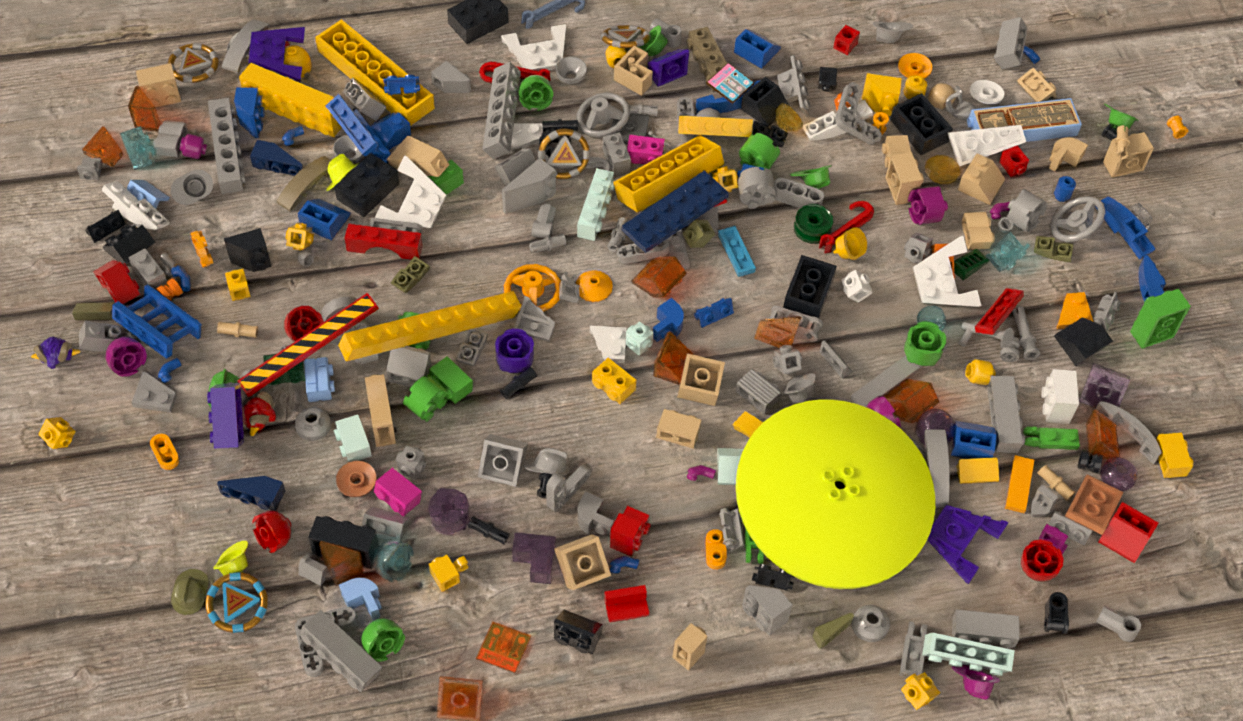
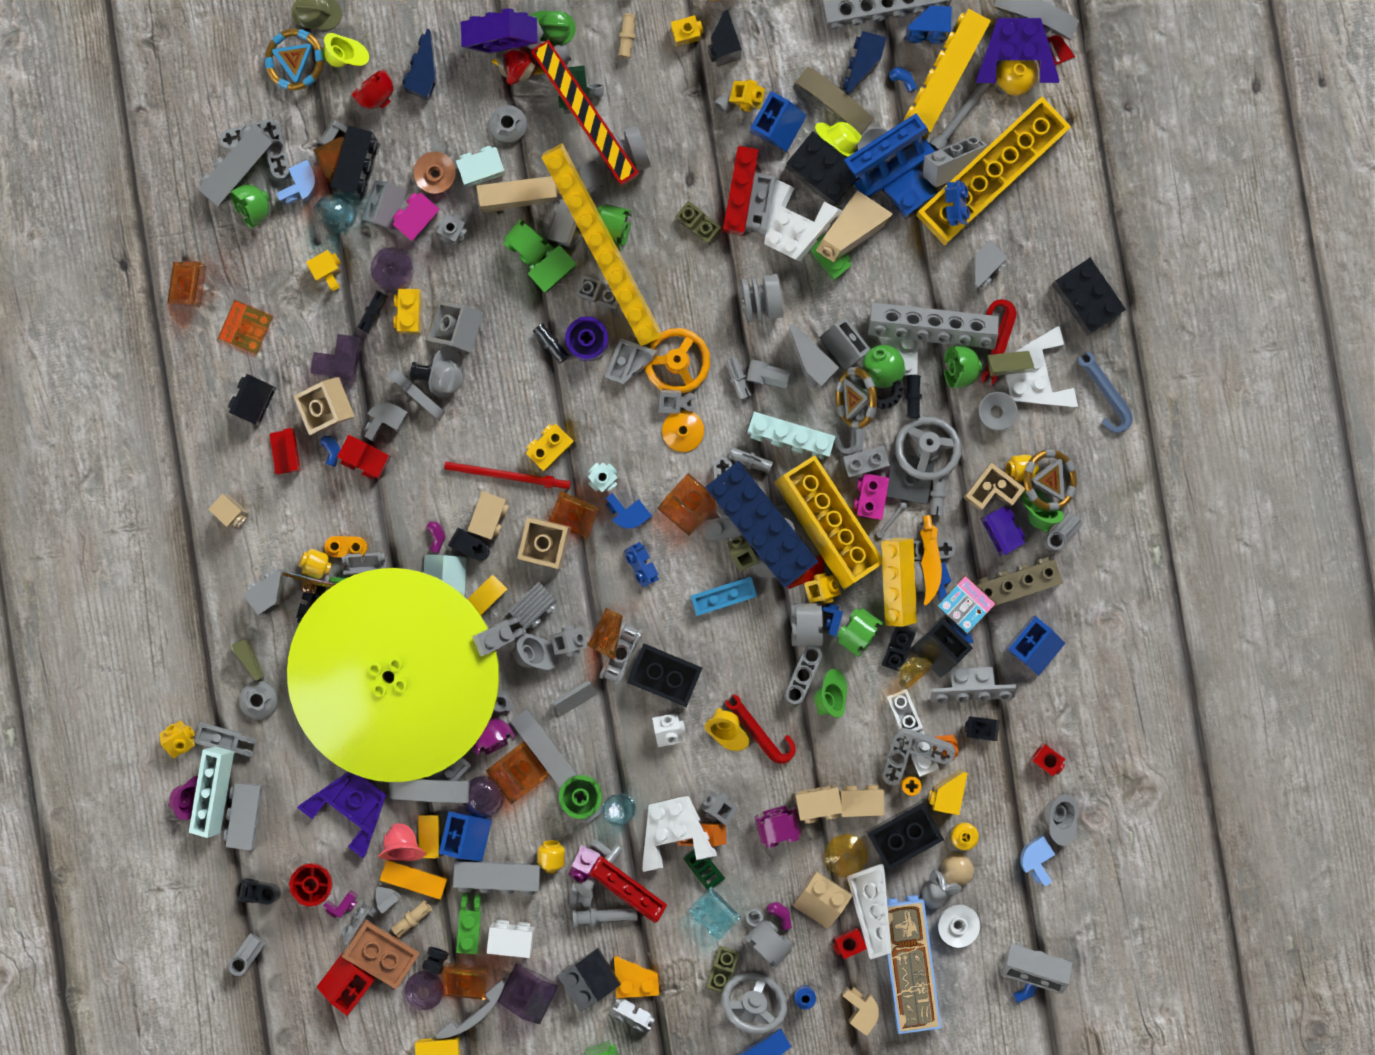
camera: 90 degrees right, 30 degrees up
red cylinder [284,305,324,342] -> none
light blue brick [304,357,335,402] -> none
white wing [590,326,626,364] -> none
dark green wheel [794,204,833,244] -> none
light orange dish [898,53,932,79] -> none
tan brick [961,212,995,250] -> none
tan bracket [1017,68,1057,102] -> none
none -> clear orange piece [282,572,336,594]
none -> yellow head [298,549,331,579]
none -> coral piece [378,823,426,861]
none -> yellow brick [393,289,422,334]
none -> red bar [444,461,571,490]
none -> black piece [447,527,490,561]
none -> light grey hinge [472,615,526,656]
none -> bracket [568,845,600,882]
none -> light grey wheel [740,273,783,323]
none -> bright green cylinder [863,345,906,388]
none -> light orange sword [920,515,942,606]
none -> olive slope [987,351,1034,376]
none -> light blue brick [1020,835,1055,886]

